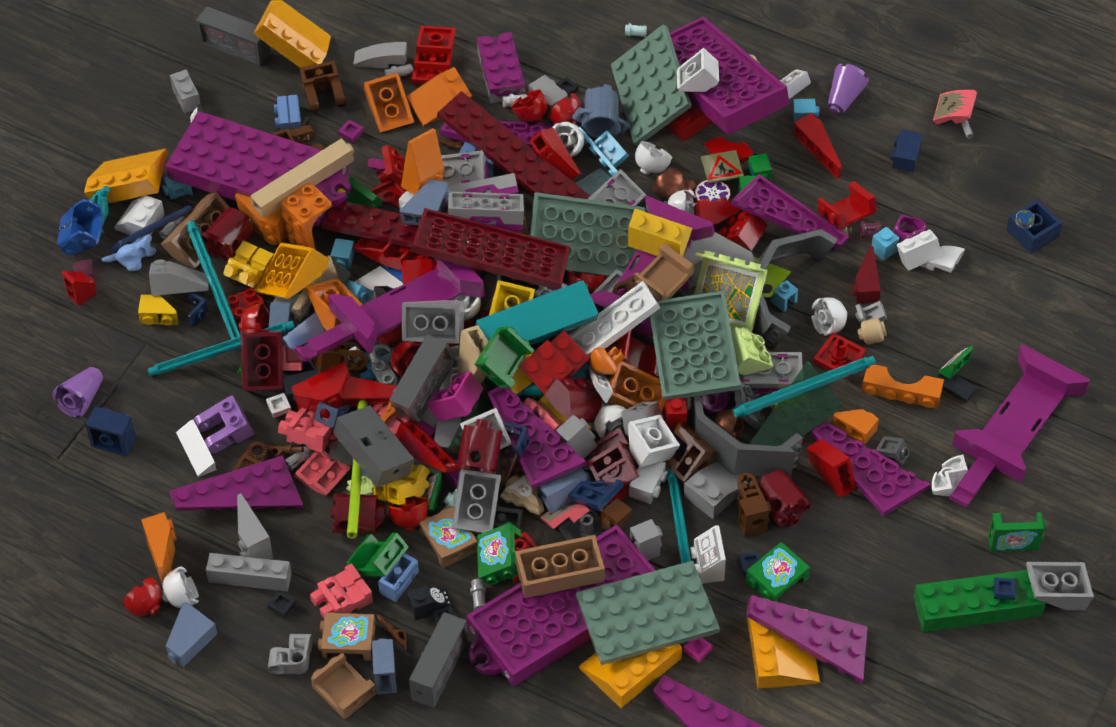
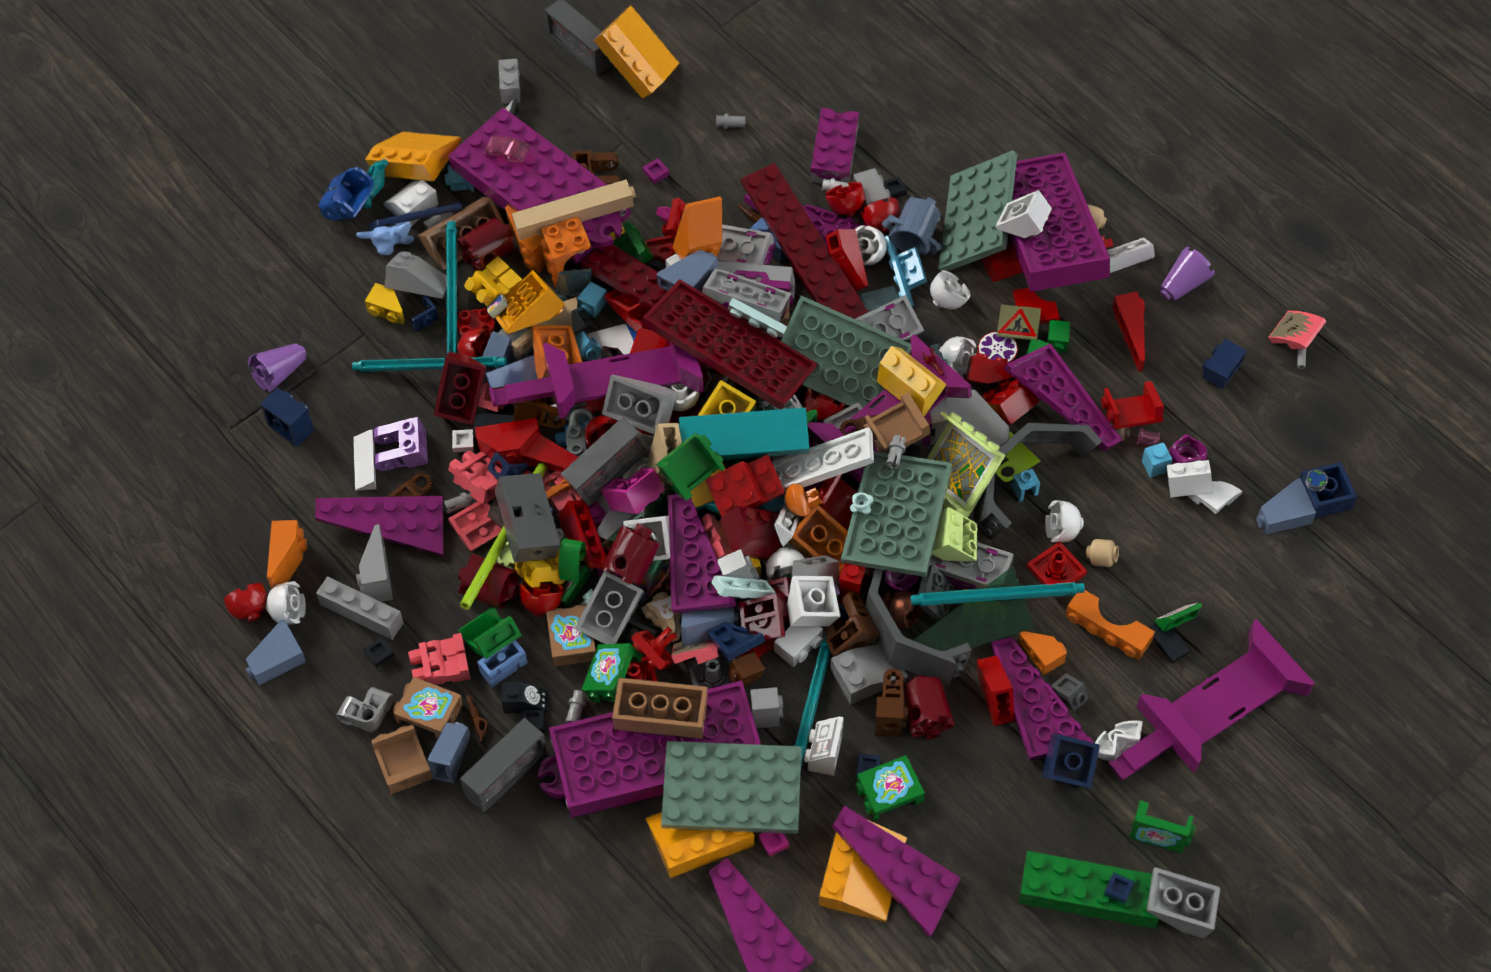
camera: 20 degrees right, 5 degrees up
red slope [62,271,97,306] -> none
clear pink plate [73,259,94,278] -> none
reddish brown hand [266,445,304,457] -> none
medium blue brick [274,95,301,130] -> none
reddish brown brick [300,60,346,112] -> none
light grey slope [353,42,407,69] -> none
orange slope [364,73,414,133] -> none
orange slope [406,67,472,127] -> none
red slope [412,26,456,85] -> none
dark blue bracket [504,423,530,458] -> none
light aqua pin [625,23,647,37] -> none
copper piece [652,167,696,201] -> none
medium azure brick [793,99,819,124] -> none
dark red slope [852,246,881,303] -> none
light grey bracket [855,301,887,323] -> none
none -> clear pink slope [485,135,531,162]
none -> light aqua tile [487,294,508,318]
none -> clear light blue piece [556,268,592,297]
none -> green panel [559,539,587,582]
none -> red plate [631,627,677,670]
none -> light aqua plate [711,575,776,599]
none -> light aqua plate [728,298,787,338]
none -> light aqua plate [850,493,873,514]
none -> light grey pin [886,435,906,469]
none -> dark red hand [922,348,944,376]
none -> dark blue brick [1042,734,1100,789]
none -> sand blue slope [1256,478,1316,535]

